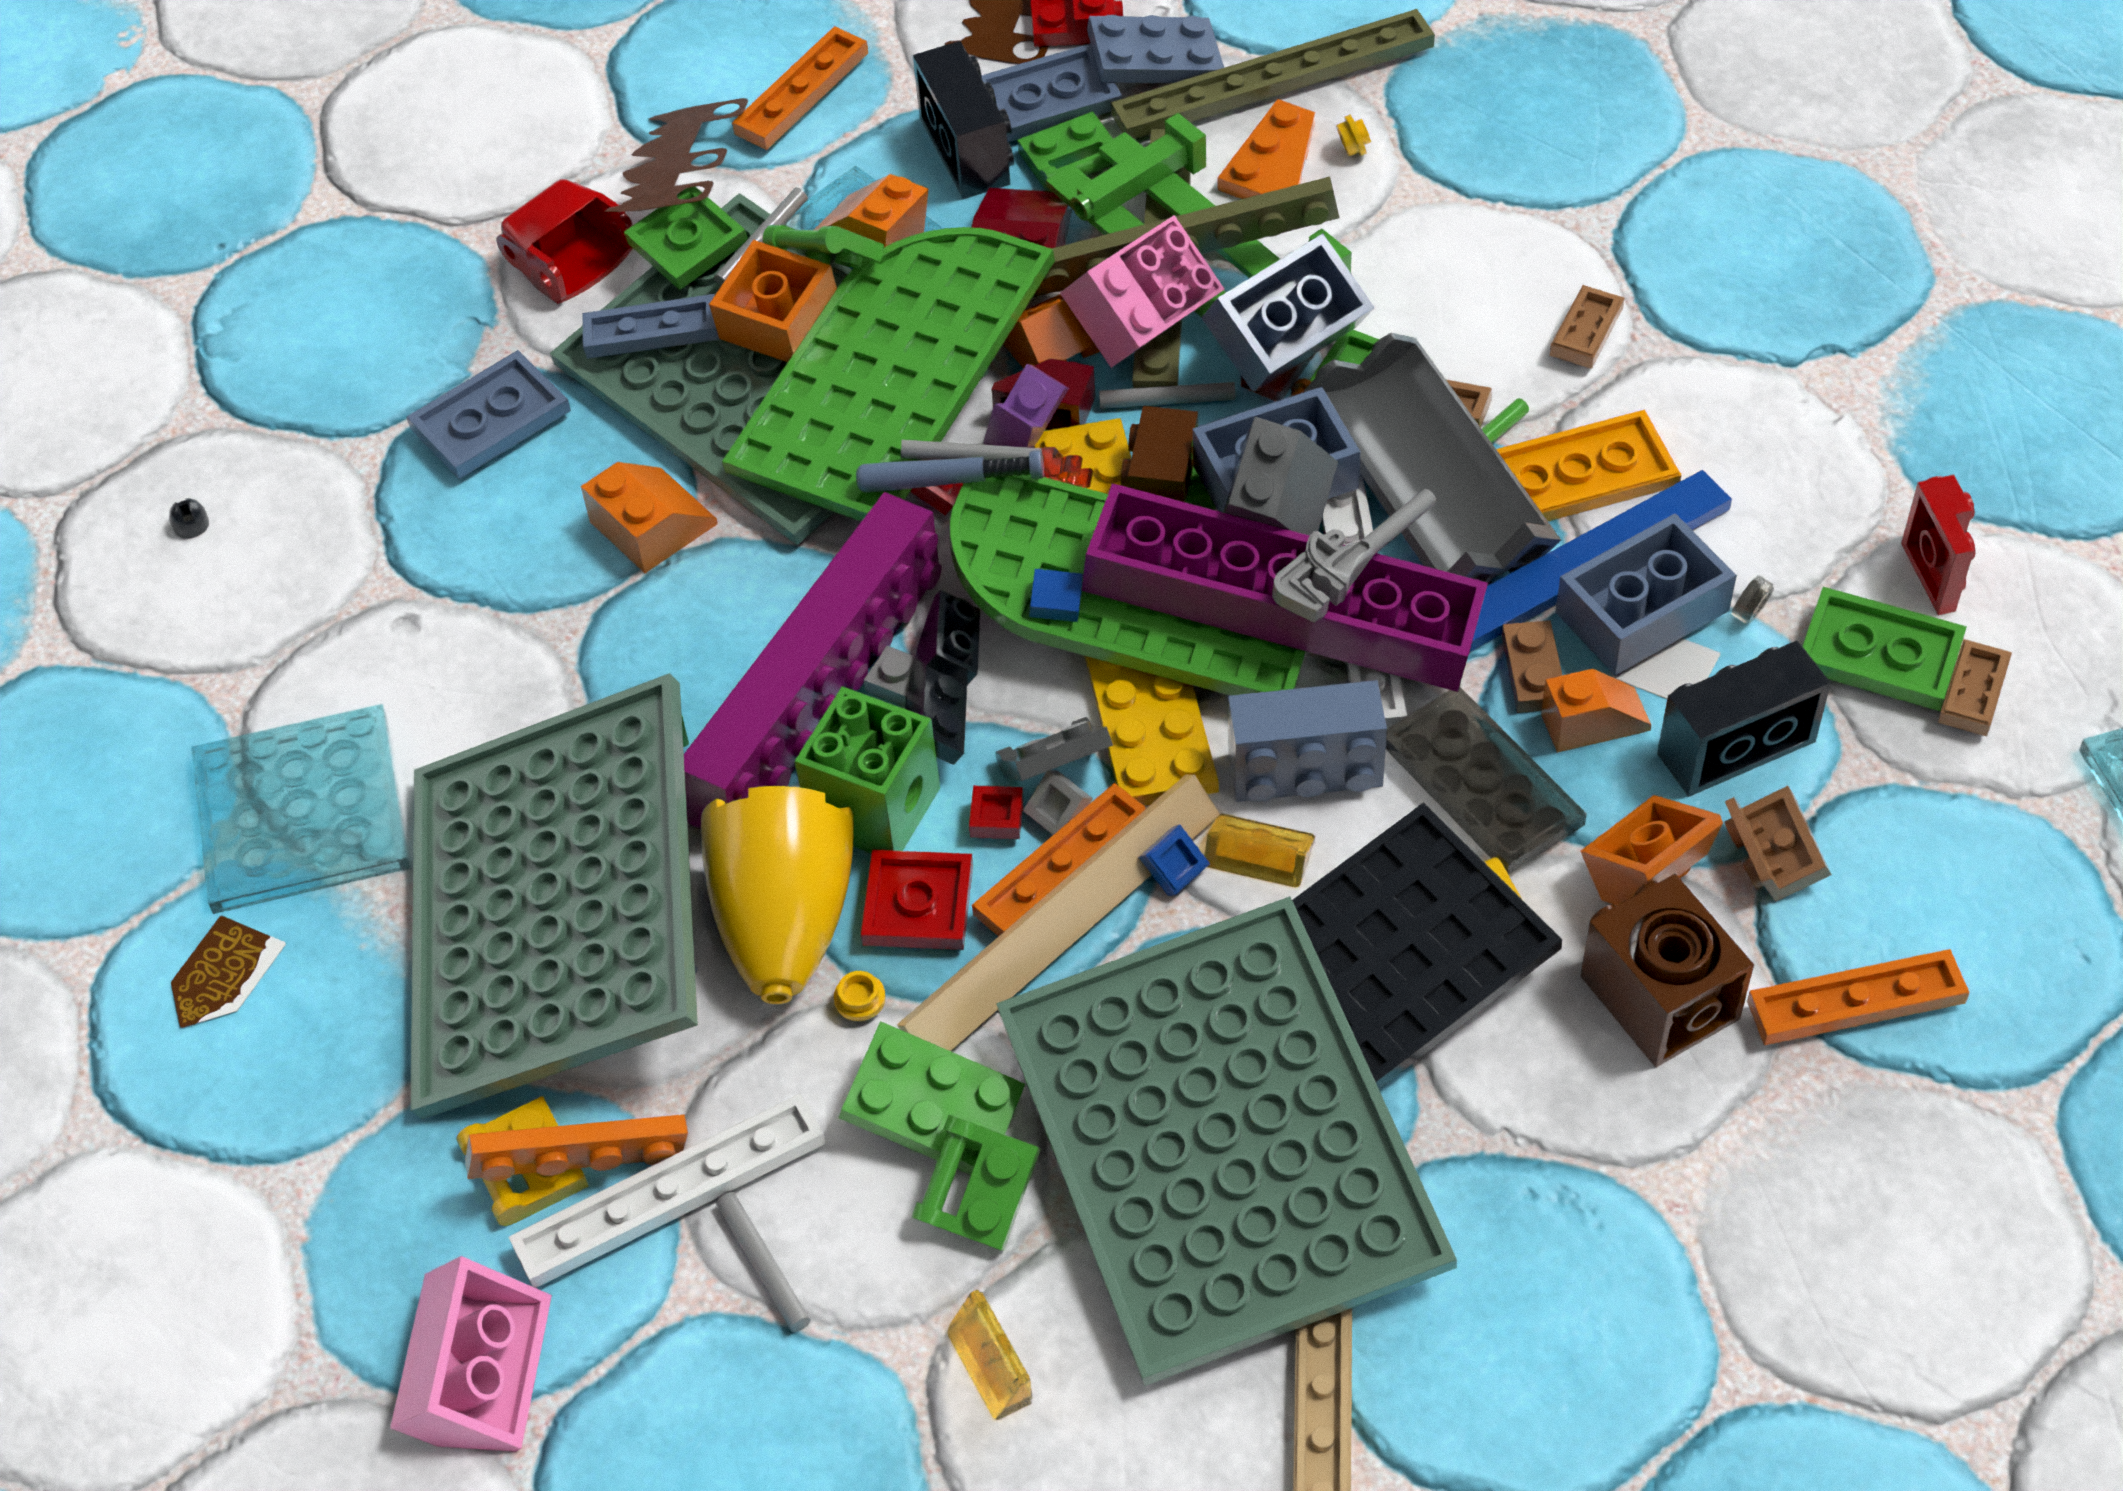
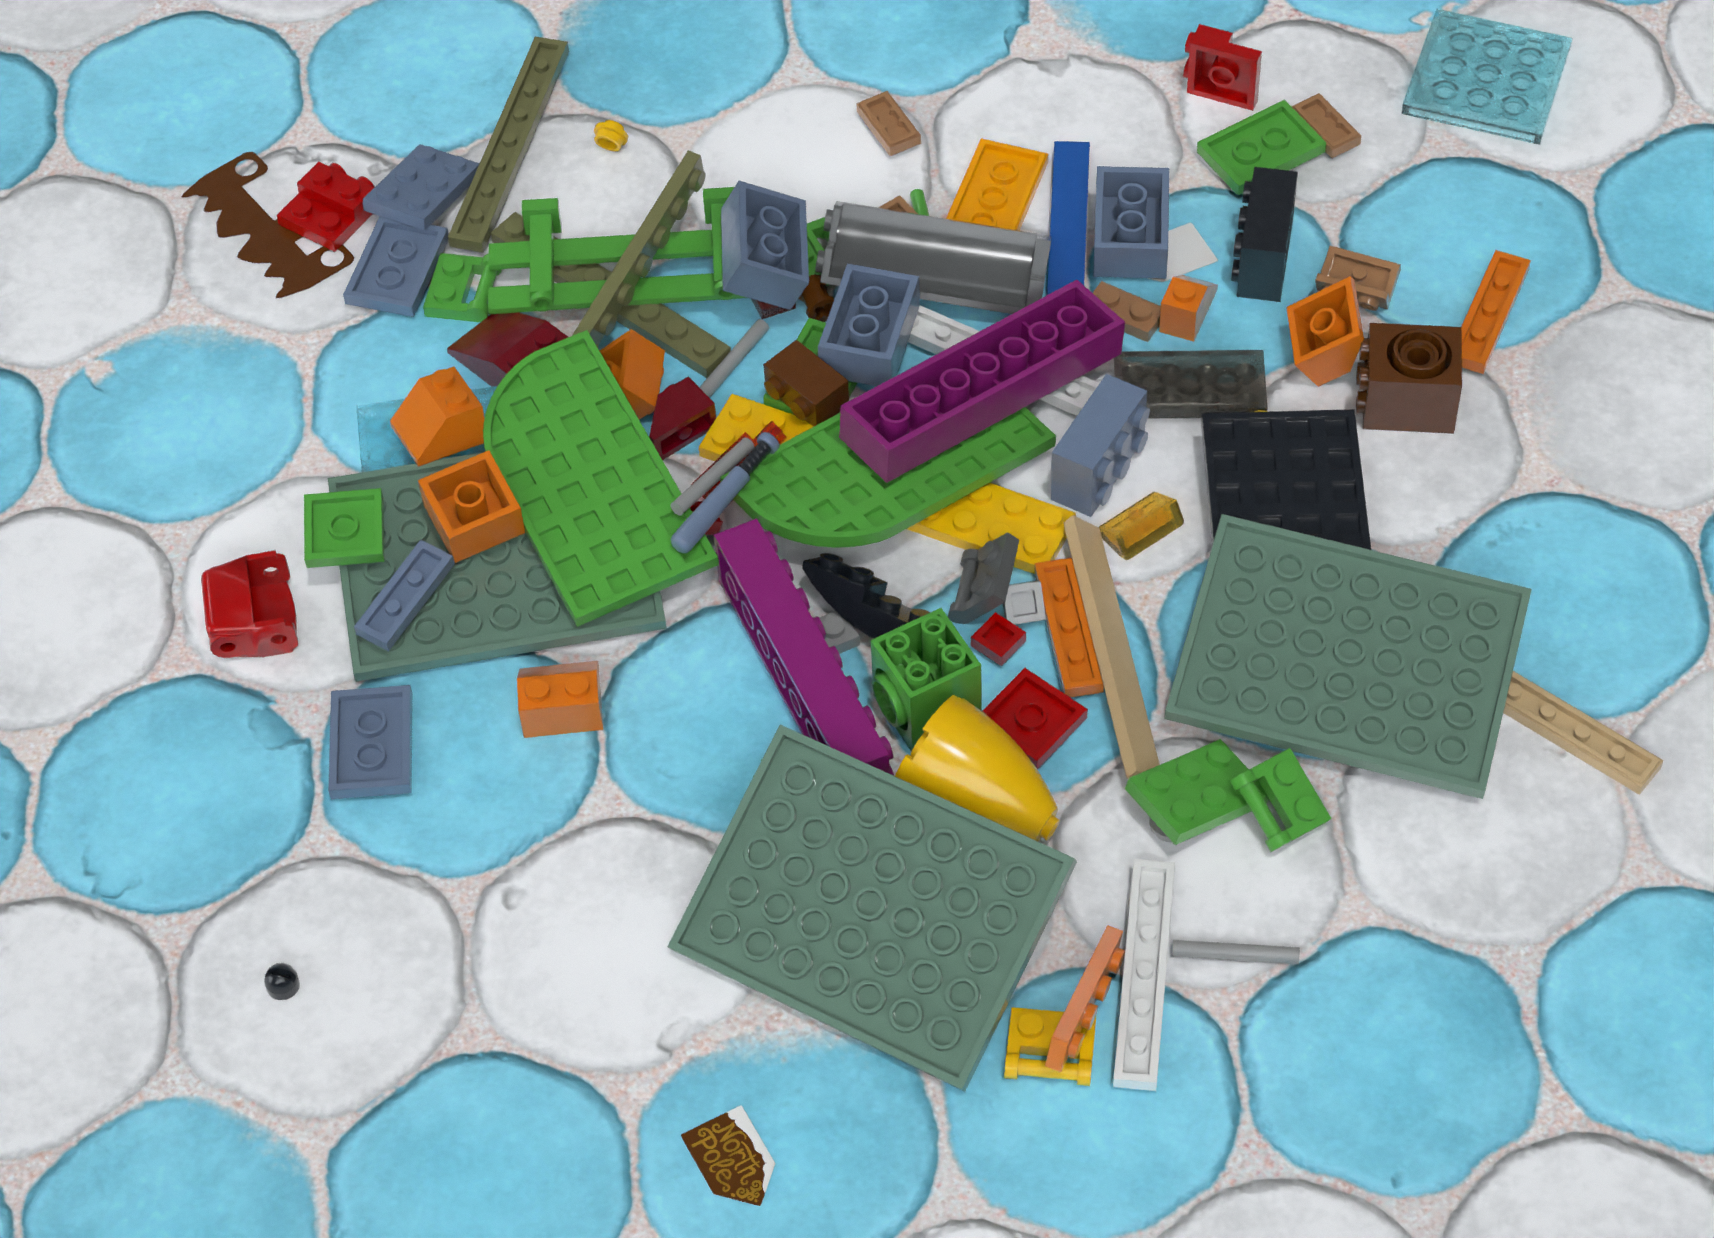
camera: 55 degrees left, 0 degrees up
clear light blue plate [191,704,411,914] -> none
bright pink slope [390,1256,552,1452] -> none
reddish brown piece [604,98,748,212] -> none
light grey bar [714,187,808,286] -> none
orange plate [732,26,868,150] -> none
bright green plate [763,225,884,268] -> none
yellow plate [834,971,886,1021] -> none
black brick [913,41,1014,199] -> none
clear yellow slope [947,1289,1033,1420] -> none
medium lavender slope [983,364,1069,448] -> none
blue tile [1029,569,1083,622] -> none
bright pink slope [1060,215,1225,368] -> none
blue tile [1138,824,1210,897] -> none
orange wing [1217,99,1315,199] -> none
dark grey slope [1223,417,1338,535] -> none
light grey piece [1272,489,1436,623] -> none
clear smoke tile [1731,575,1774,624] -> none

